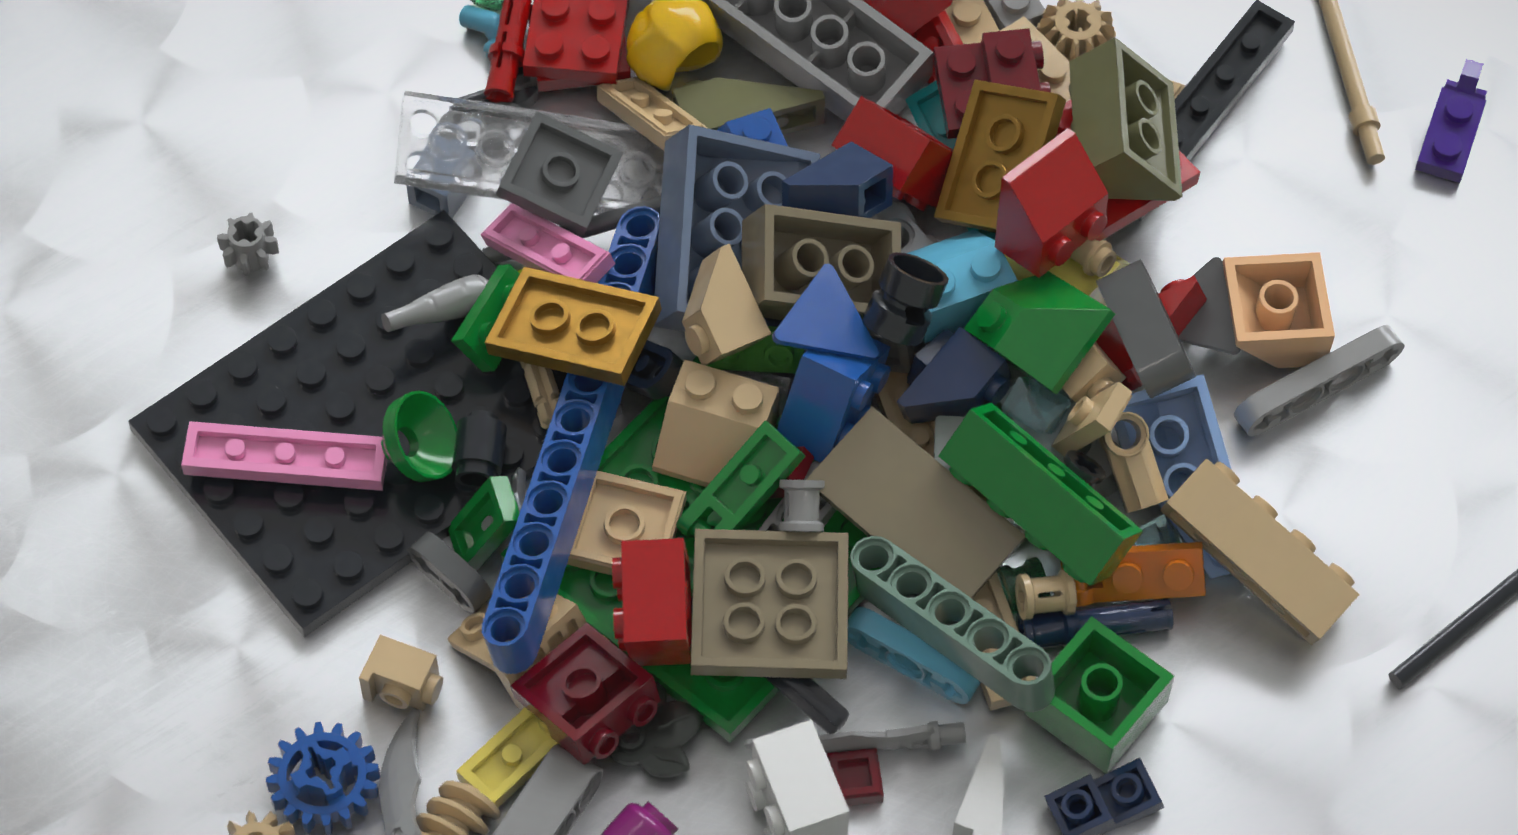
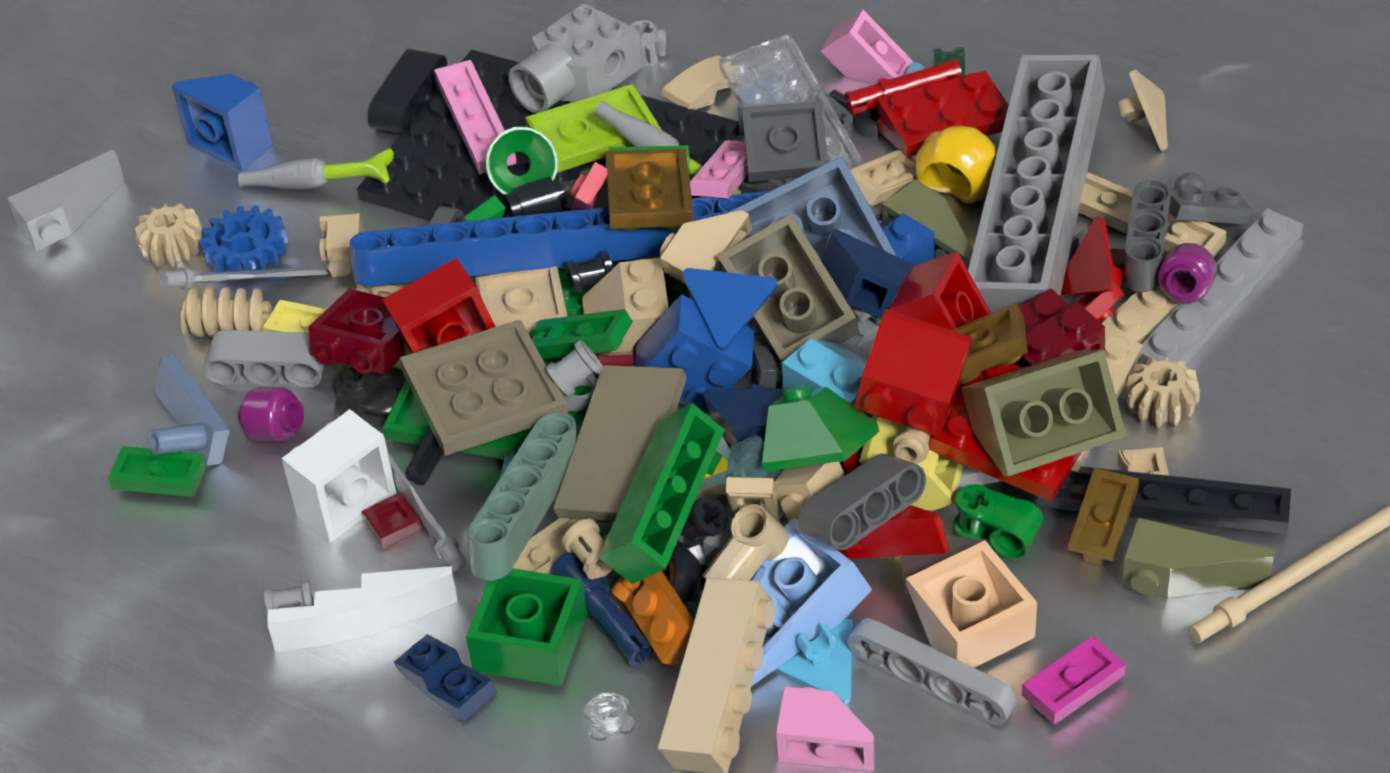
camera: 70 degrees right, 15 degrees down
black wheel [862,252,949,346] -> none
dark purple hinge [1415,58,1487,183] -> none
none -> blue slope [172,74,273,171]
none -> light grey piece [238,148,394,189]
none -> black beam [367,48,448,134]
none -> light grey brick [509,3,642,113]
none -> lime tile [525,84,661,173]
none -> black bush [565,250,613,296]
none -> coral plate [570,162,608,211]
none -> clear plate [583,692,635,741]
none -> tan slope [661,55,745,109]
none -> medium azure piece [774,619,854,705]
none -> bright pink slope [776,686,875,771]
none -> bright pink slope [820,10,914,84]
none -> green piece [953,484,1044,560]
none -> dark pink plate [1022,635,1126,725]
none -> pearl gold plate [1068,467,1139,566]
none -> olive slope [1122,518,1275,598]

